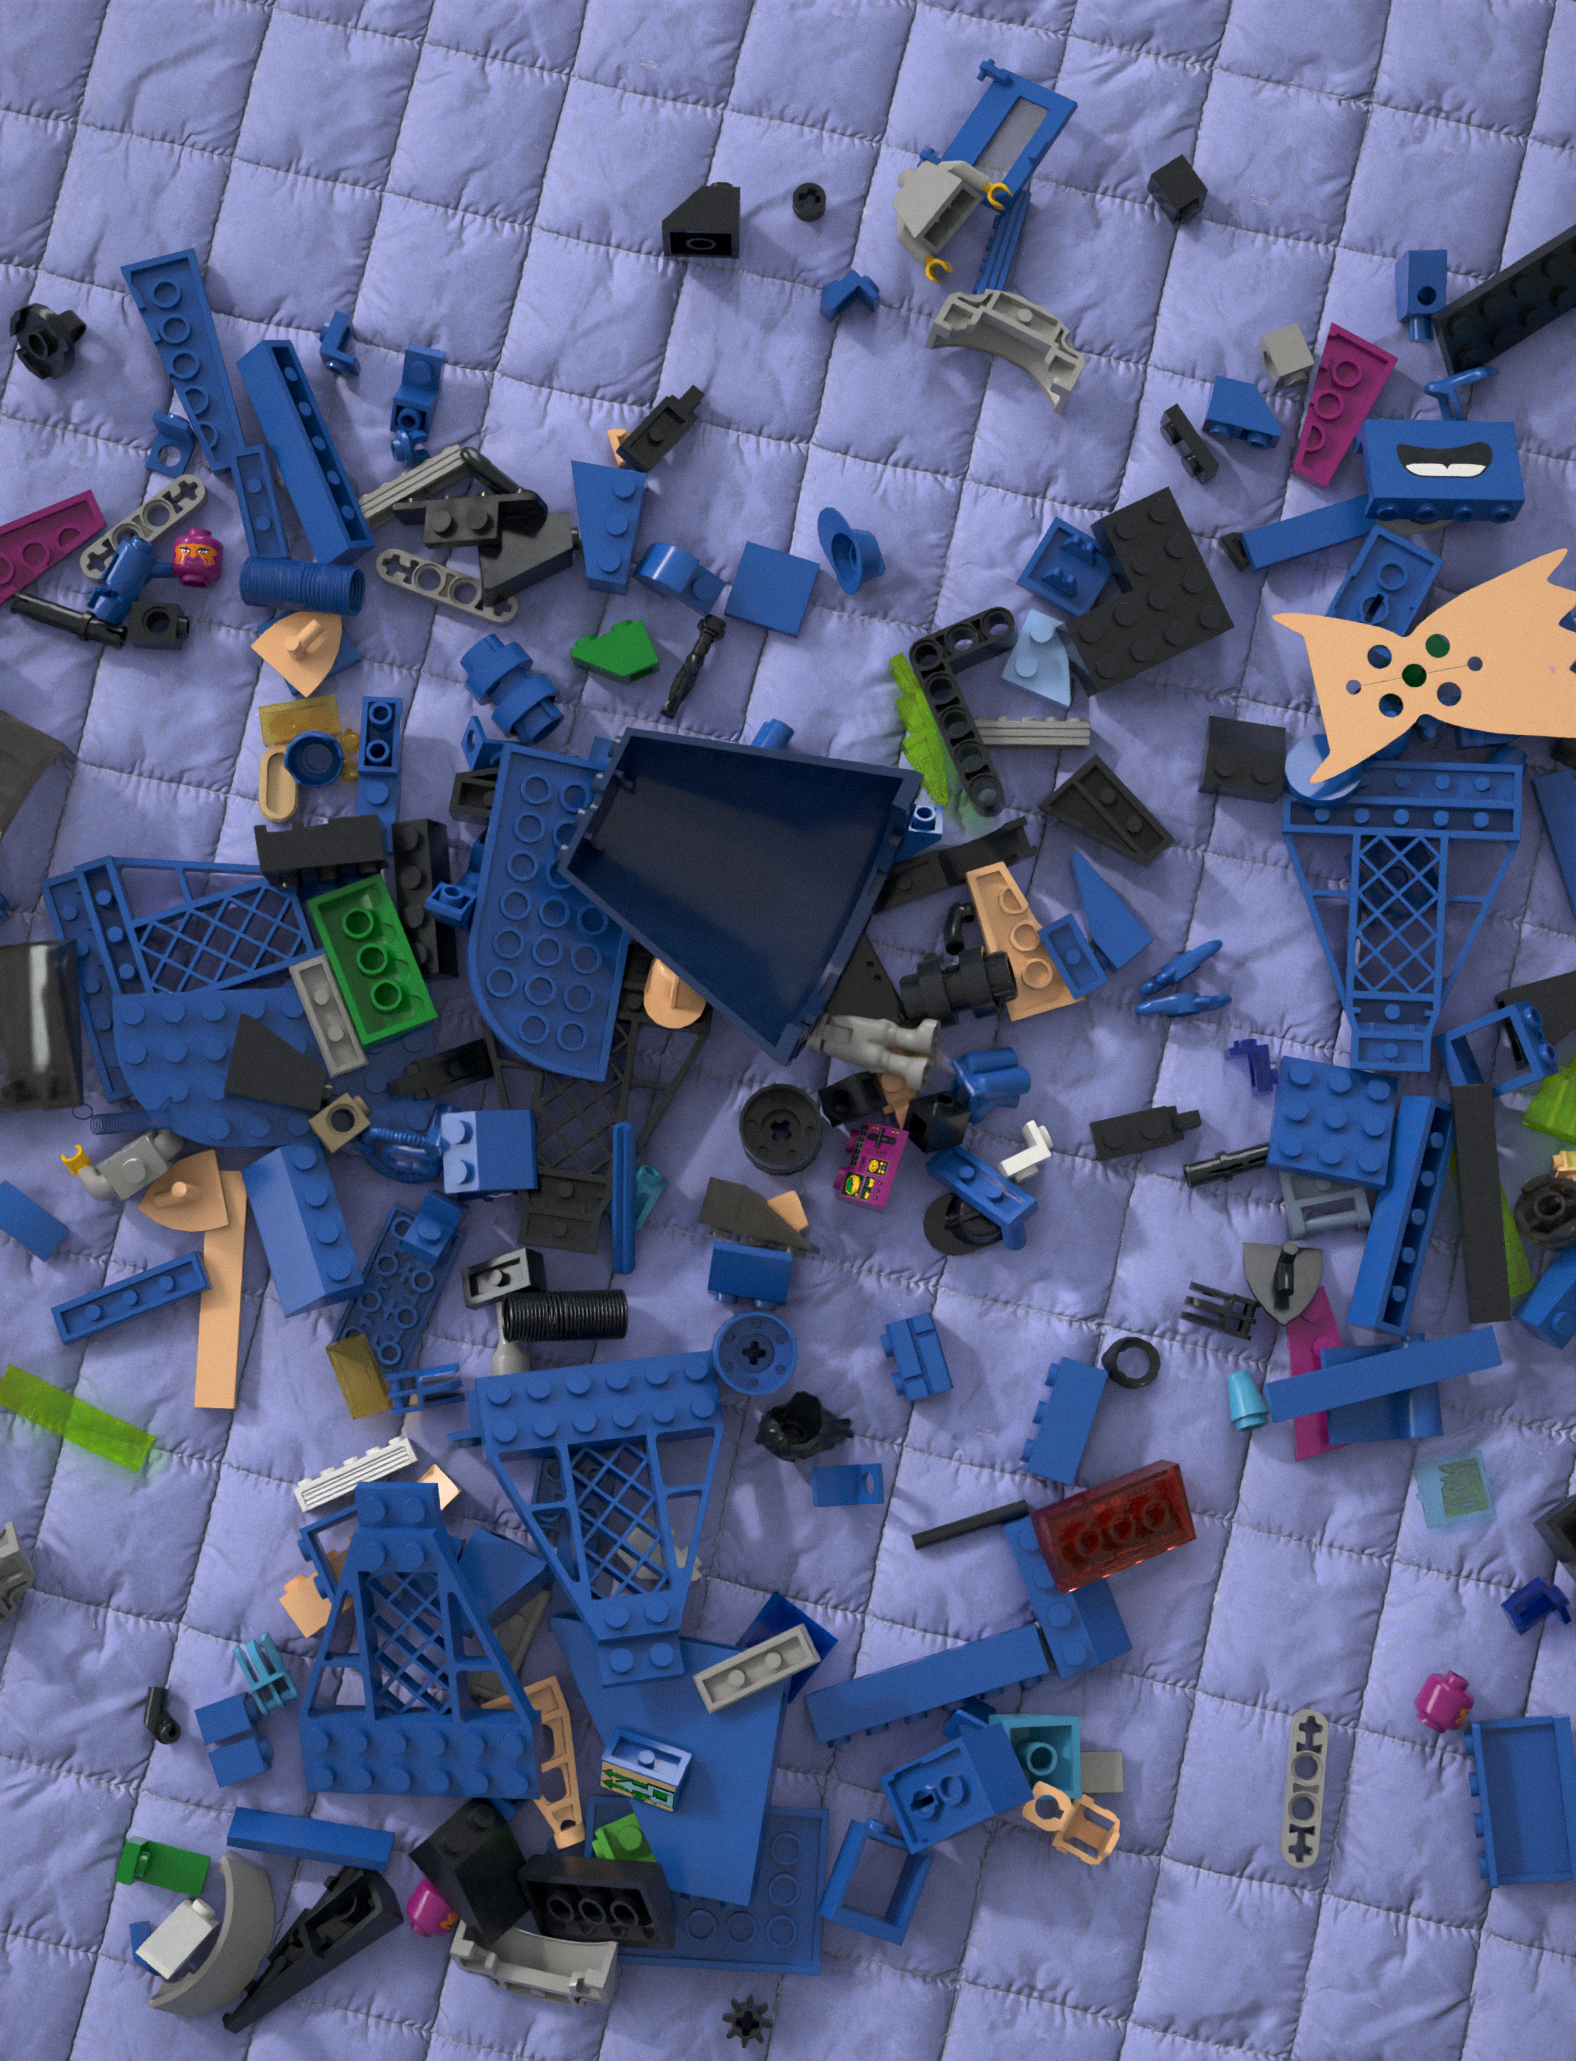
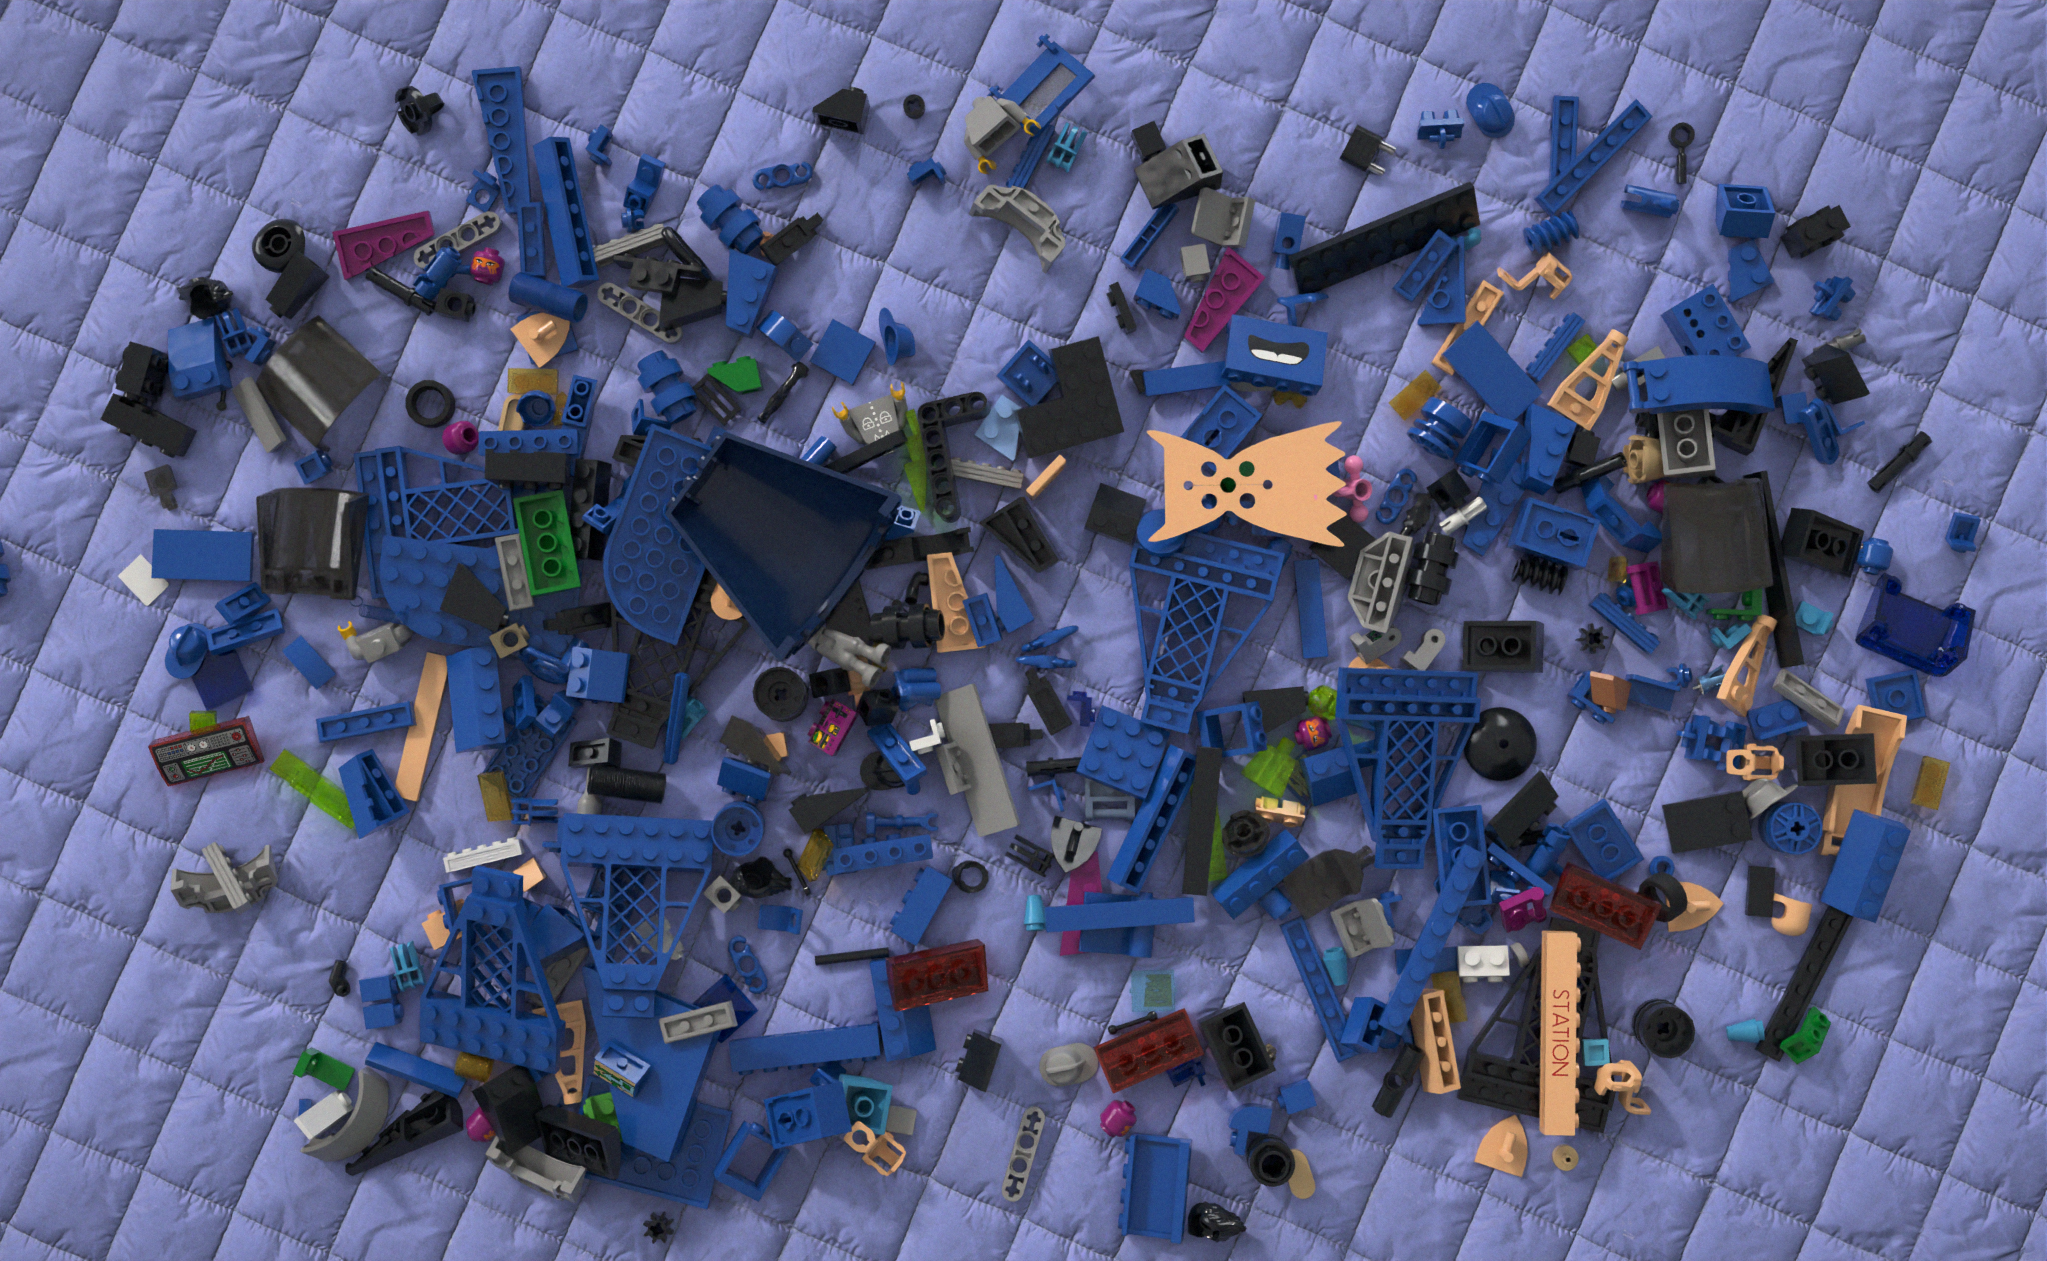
camera: 15 degrees right, 5 degrees up
light nougat shield [137,1149,230,1232] -> none
none -> blue wedge [338,749,410,839]
none -> black tyre [405,380,455,428]
none -> magenta head [442,421,479,455]
none -> clear yellow piece [454,1051,494,1083]
none -> blue bracket [479,429,578,456]
none -> blue plate [503,675,537,730]
none -> black tile [692,373,742,426]
none -> blue piece [697,184,765,254]
none -> light grey brick [703,874,743,914]
none -> blue piece [728,936,768,994]
none -> blue piece [752,162,813,191]
none -> black hinge [783,848,812,896]
none -> black slope [789,787,870,835]
none -> clear yellow tile [797,828,834,882]
none -> black beam [824,430,908,474]
none -> light grey torso [832,382,908,457]
none -> blue bracket [832,833,933,874]
none -> blue piece [866,812,938,835]
none -> light grey bracket [935,684,1020,837]
none -> black slope [955,1029,1002,1092]
none -> black hinge [1025,668,1072,736]
none -> light nougat tile [1026,455,1066,501]
none -> blue bracket [1028,779,1066,812]
none -> light grey piece [1039,1043,1098,1086]
none -> dark azure arm [1046,122,1088,173]
none -> clear red slope [1093,1008,1204,1094]
none -> black hinge [1108,1011,1158,1035]
none -> blue piece [1120,203,1179,271]
none -> black slope [1134,133,1223,210]
none -> light grey bracket [1191,187,1256,248]
none -> clear yellow piece [1273,390,1307,409]
none -> black piece [1339,124,1396,176]

